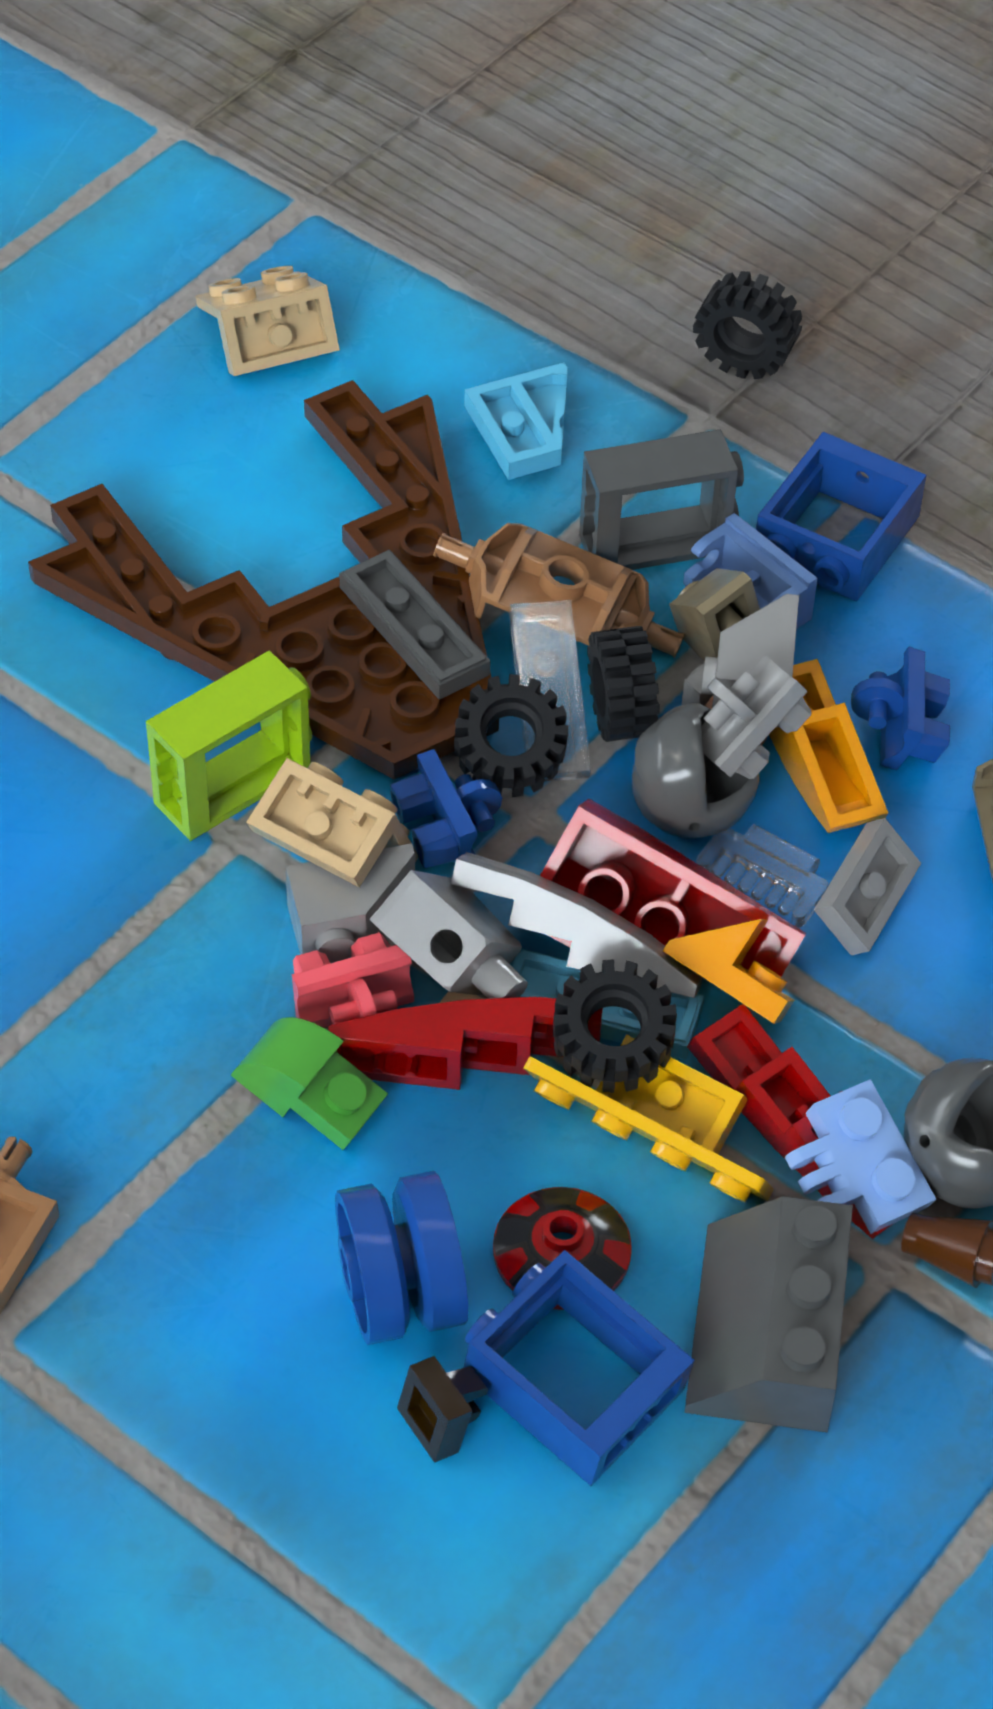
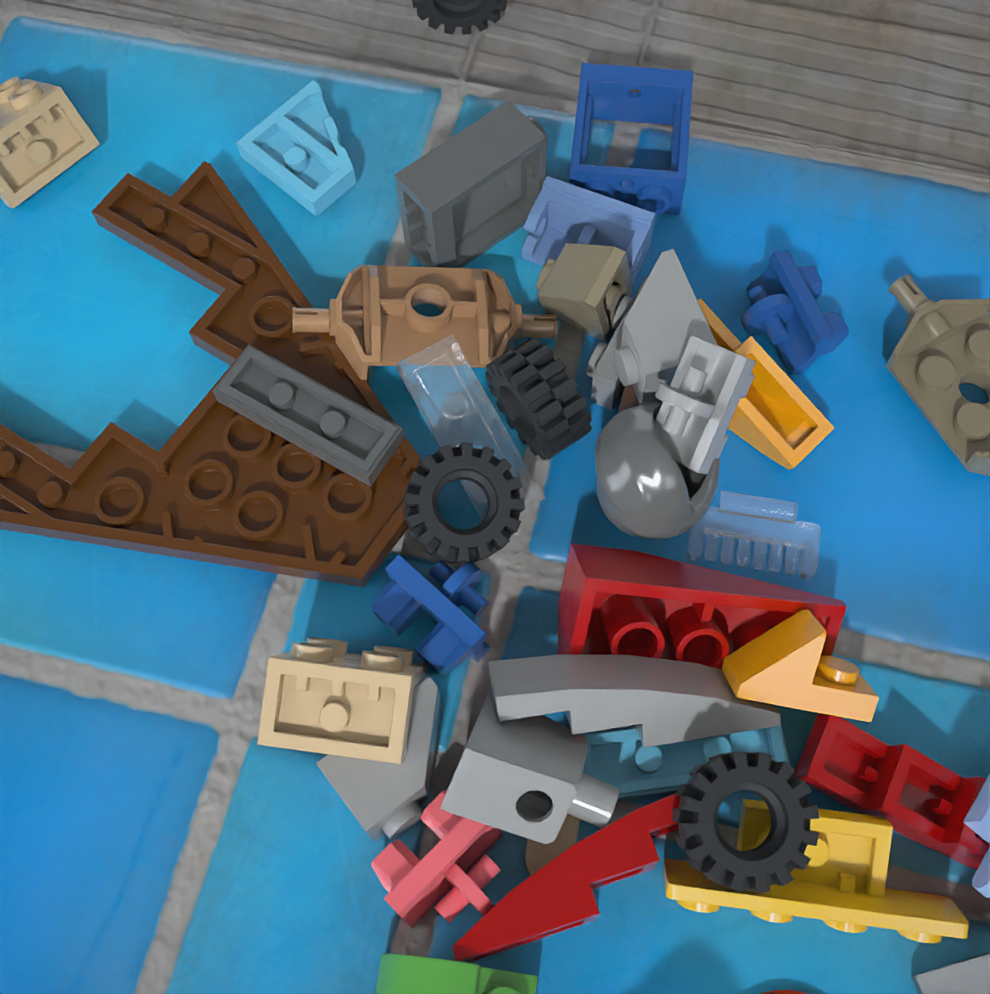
camera: 20 degrees left, 15 degrees up
lime window [146,650,312,841] -> none
light grey plate [814,818,921,955] -> none

